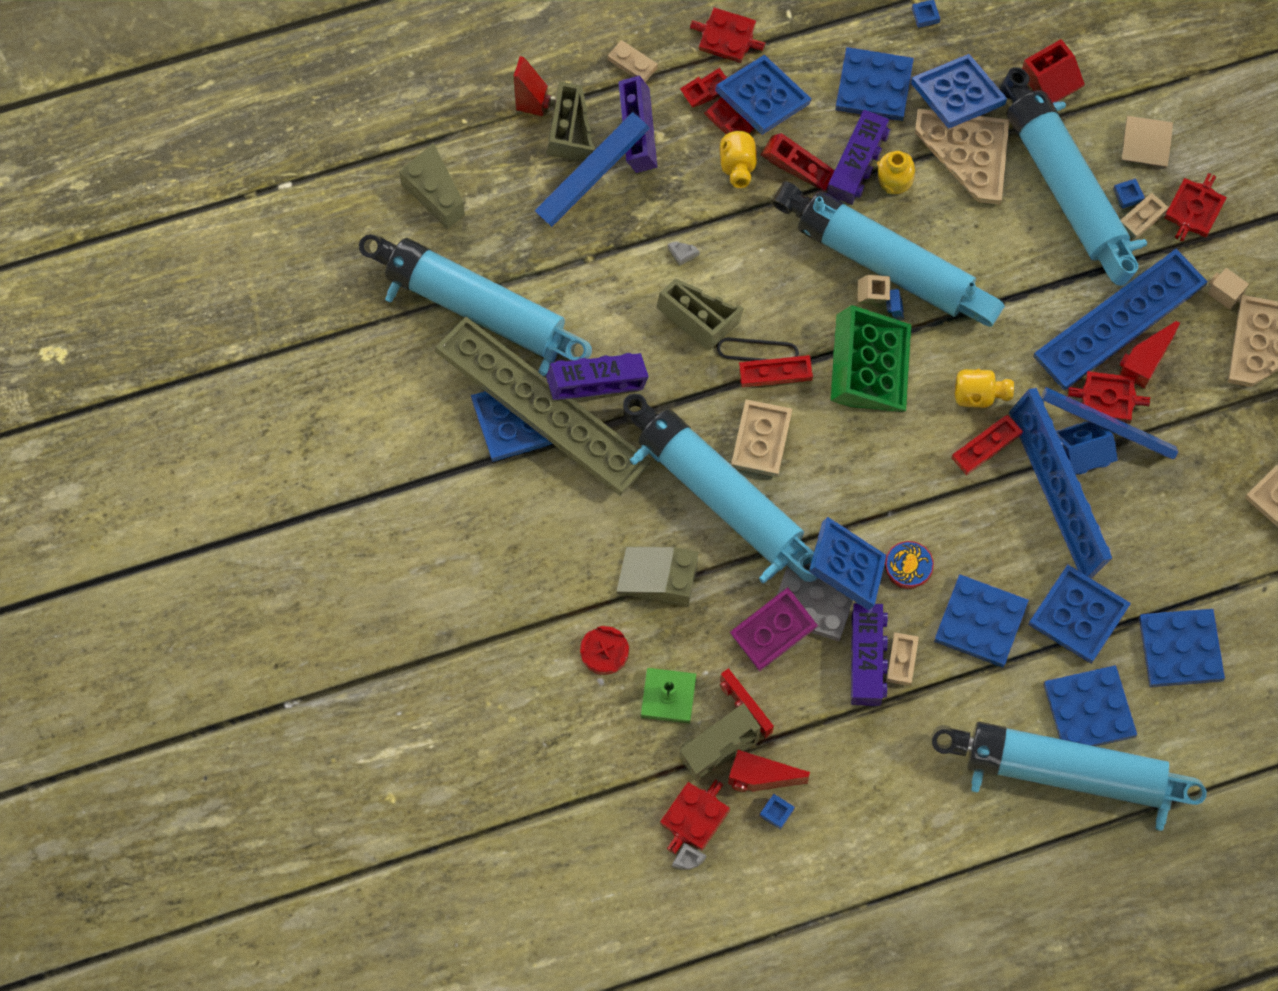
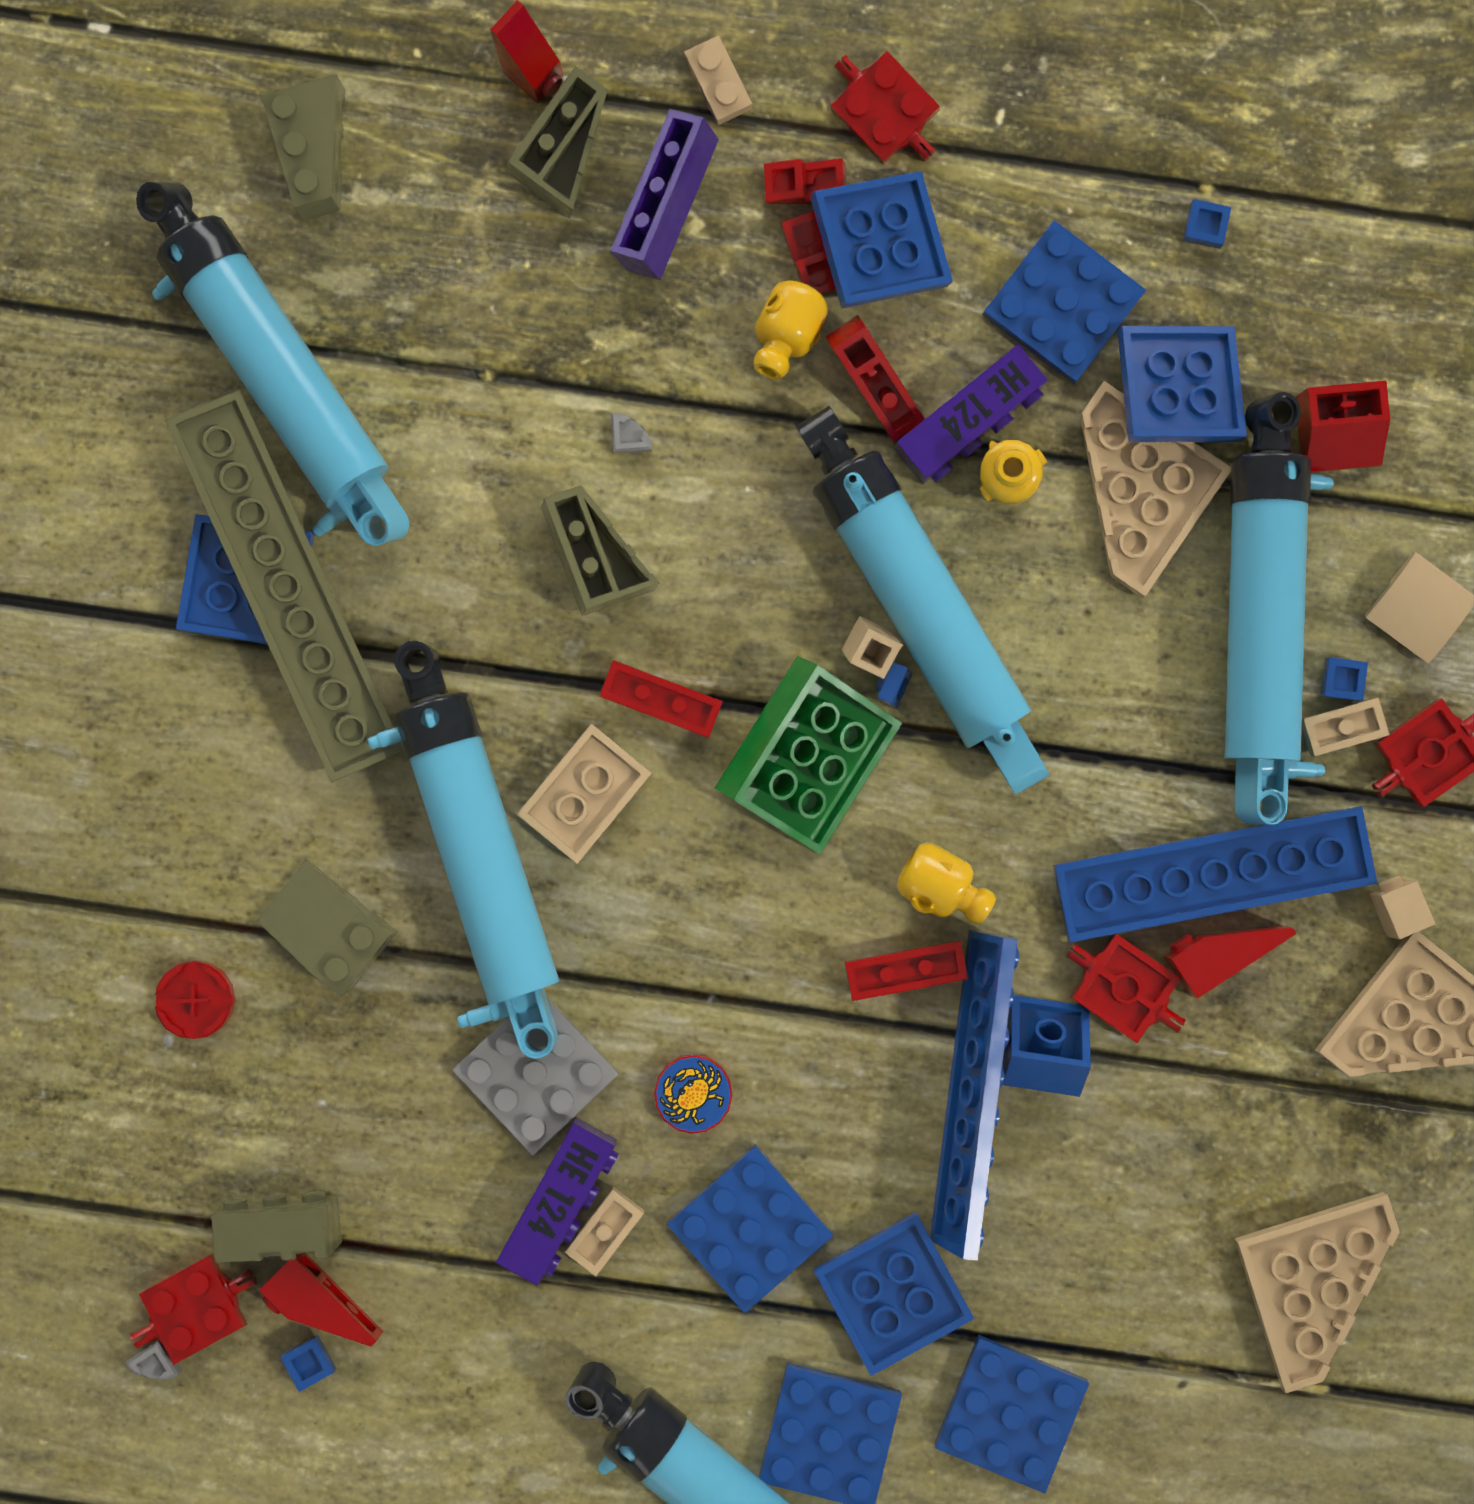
camera: 20 degrees right, 20 degrees up
blue tile [535,112,650,227] -> none
dark purple brick [546,353,649,400] -> none
bright green tile [641,668,696,724] -> none
black piece [717,337,799,361] -> none
red plate [719,668,774,738] -> none
magenta tile [730,587,819,672] -> none
blue plate [809,517,886,610] -> none
blue tile [1042,387,1178,460] -> none

